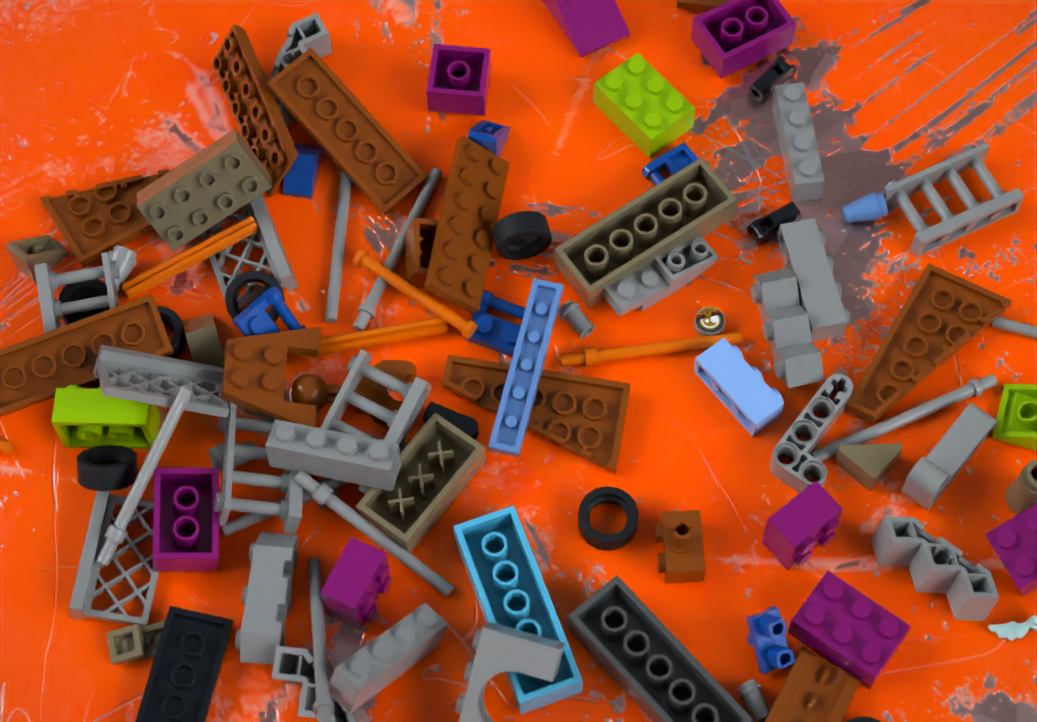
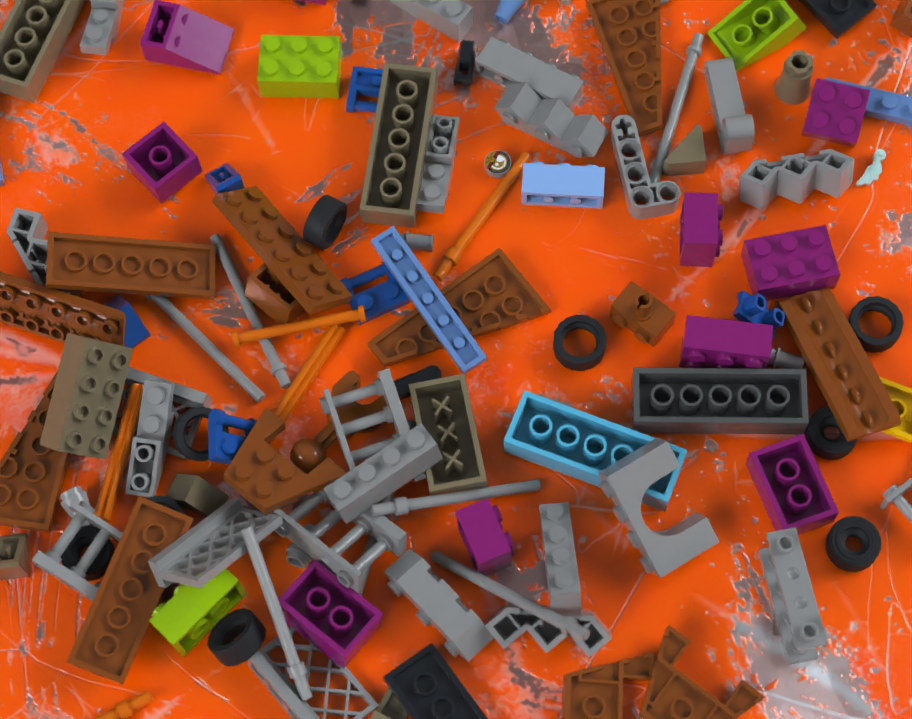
camera: 45 degrees left, 5 degrees up
none -> light grey slope [125,379,175,497]
none -> magenta brick [679,315,773,369]

